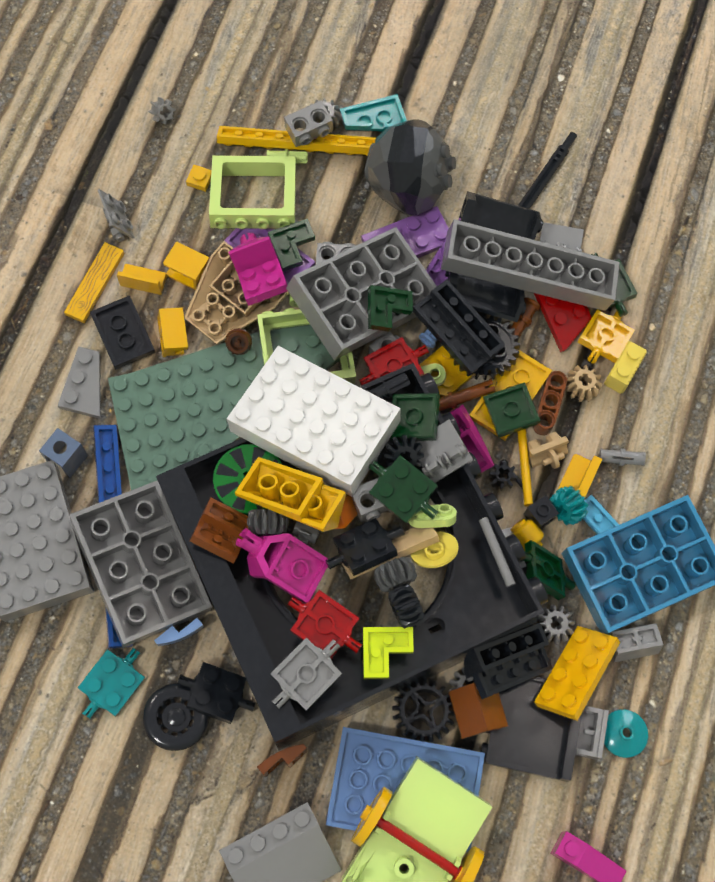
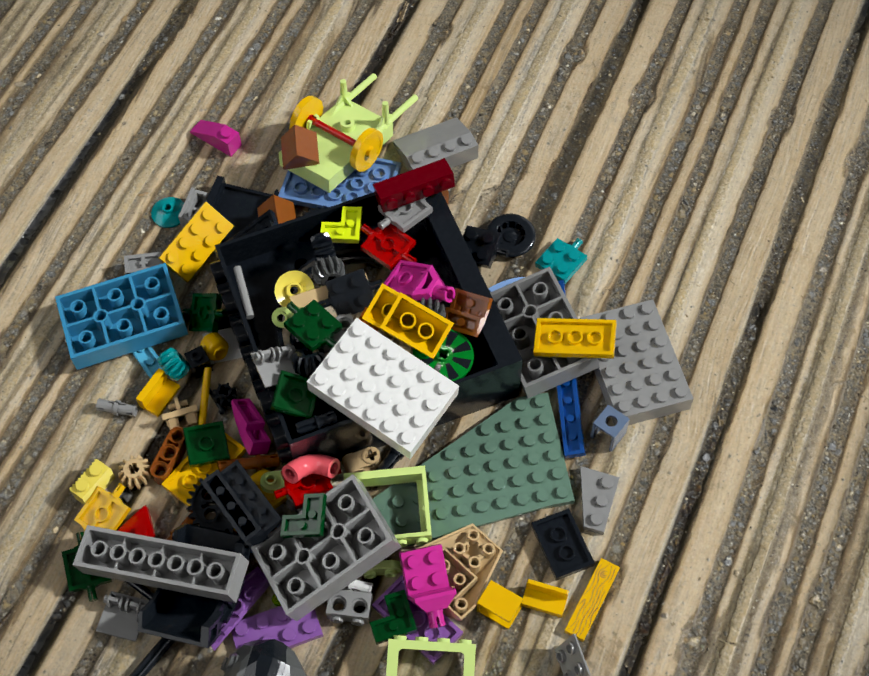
camera: 170 degrees left, 10 degrees down
yellow hinge [157,307,188,357] -> none
reddish brown hat [225,328,252,355] -> none
light grey gear [537,605,575,645] -> none
none -> dark orange slope [281,125,320,170]
none -> coral cylinder [282,454,340,484]
none -> dark red brick [373,158,455,213]
none -> yellow plate [533,318,617,359]

